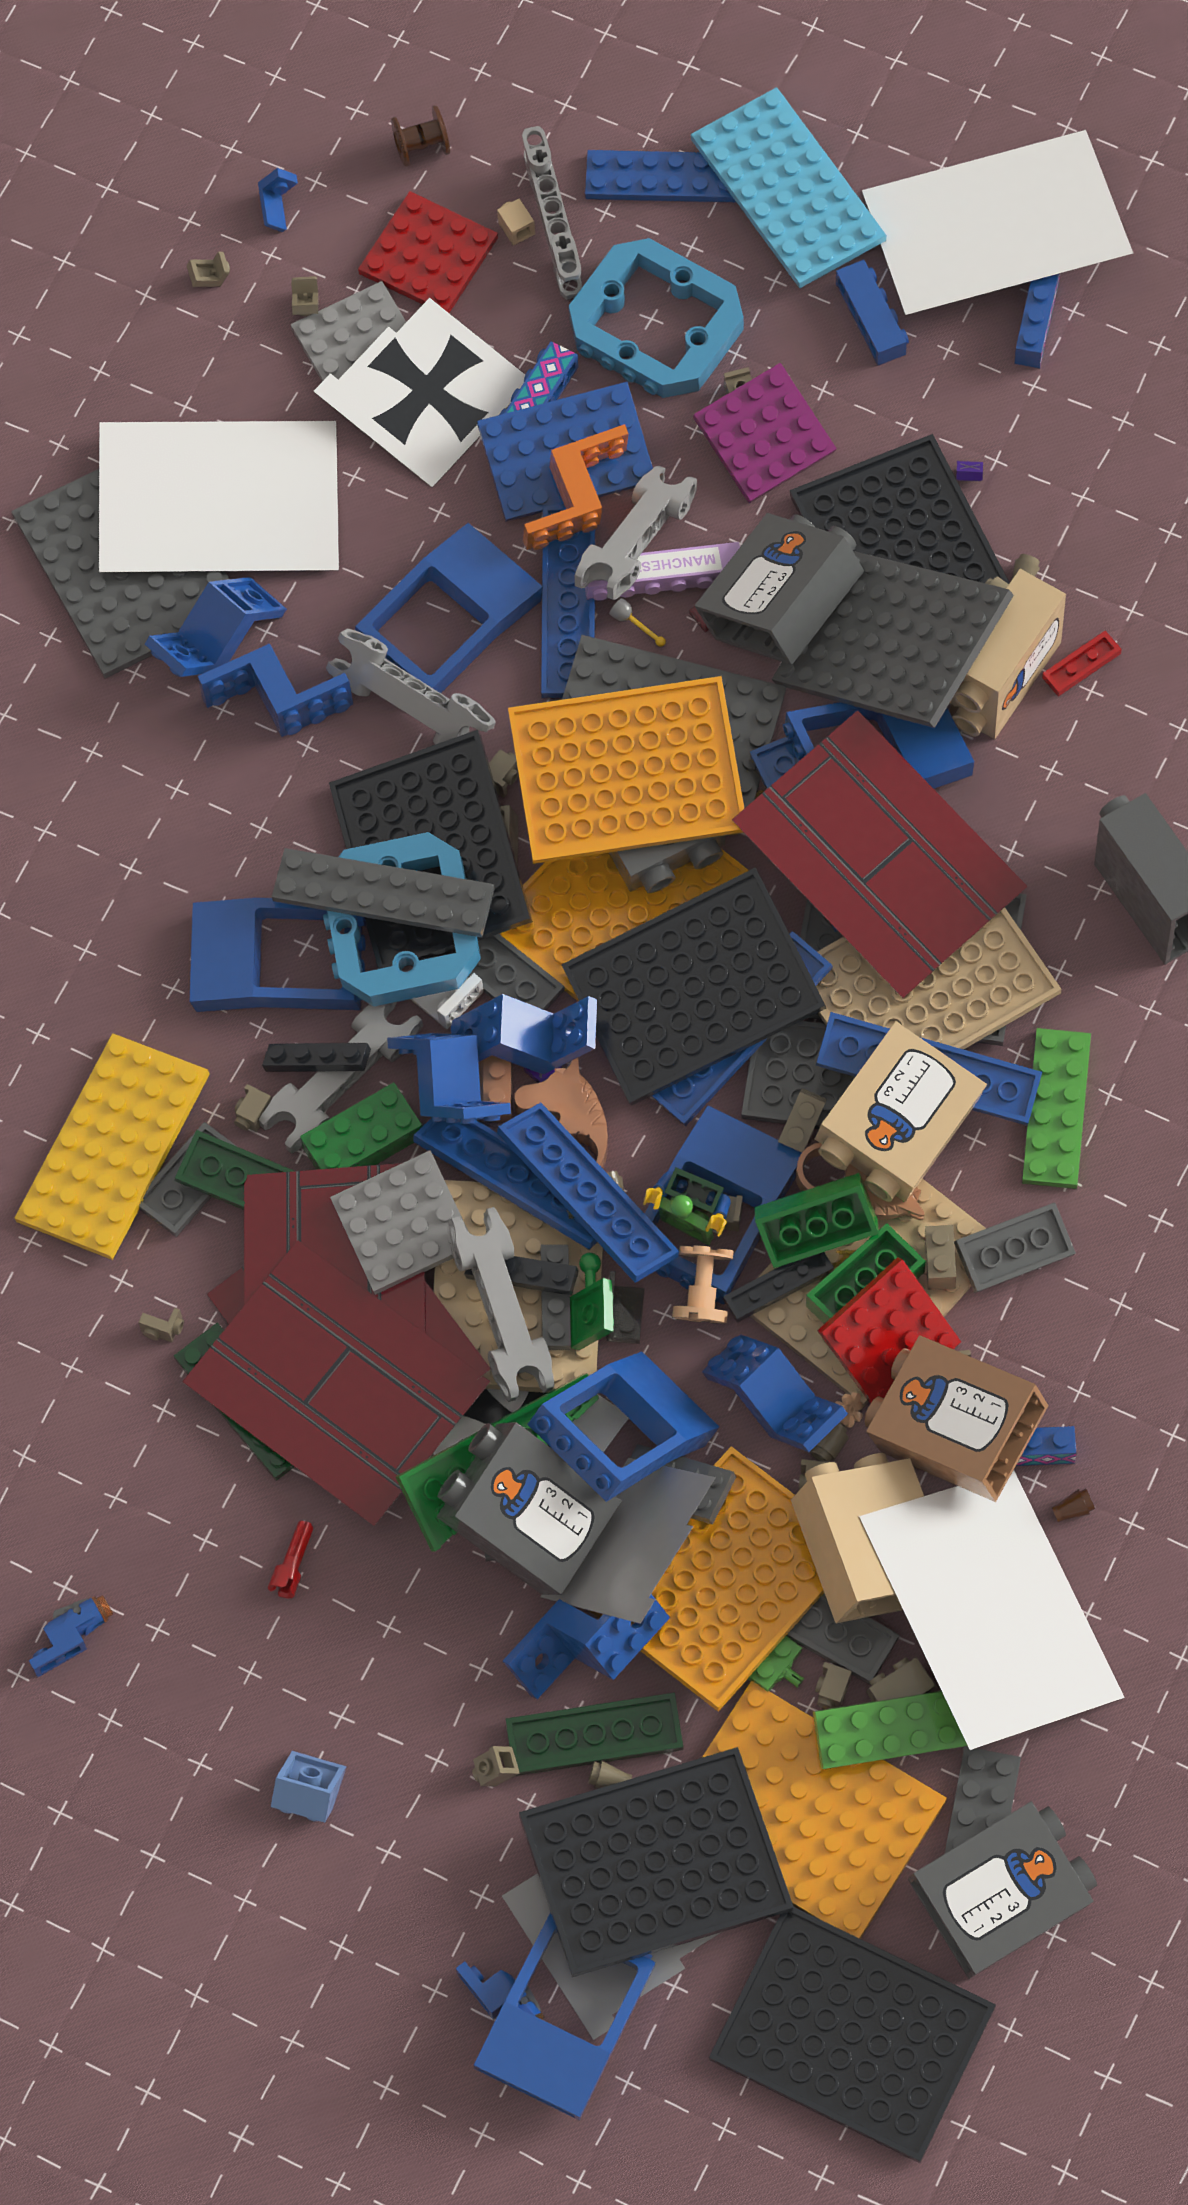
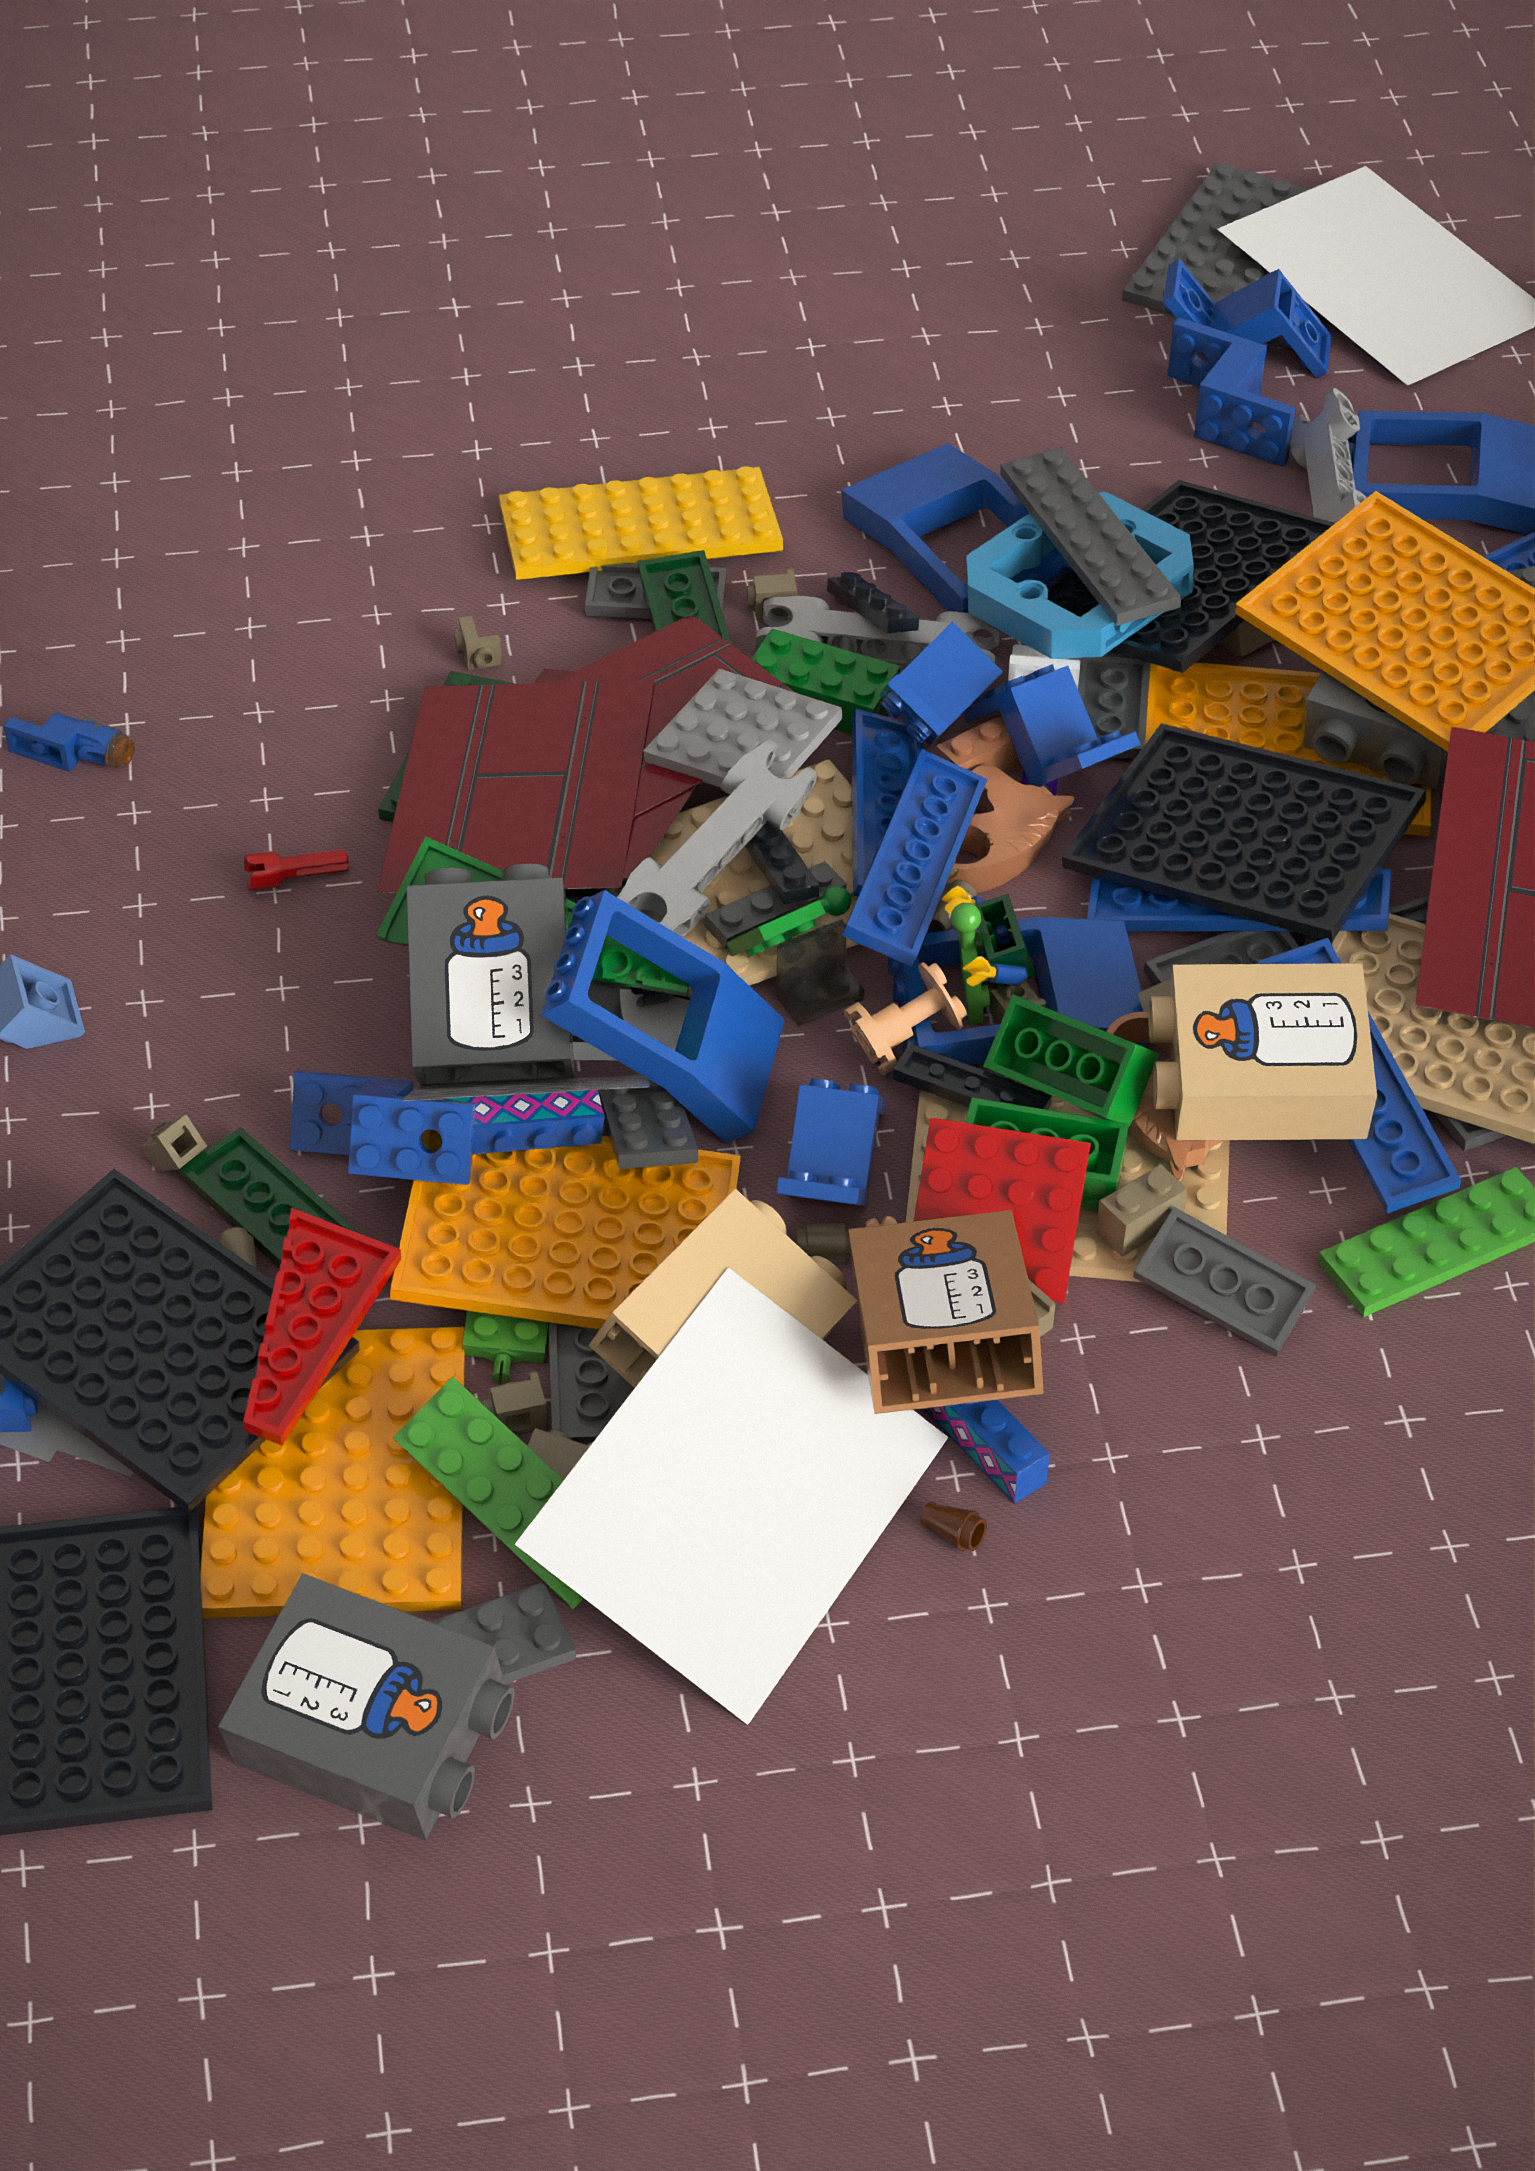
camera: 50 degrees right, 20 degrees down
none -> red wing [243,1208,401,1446]

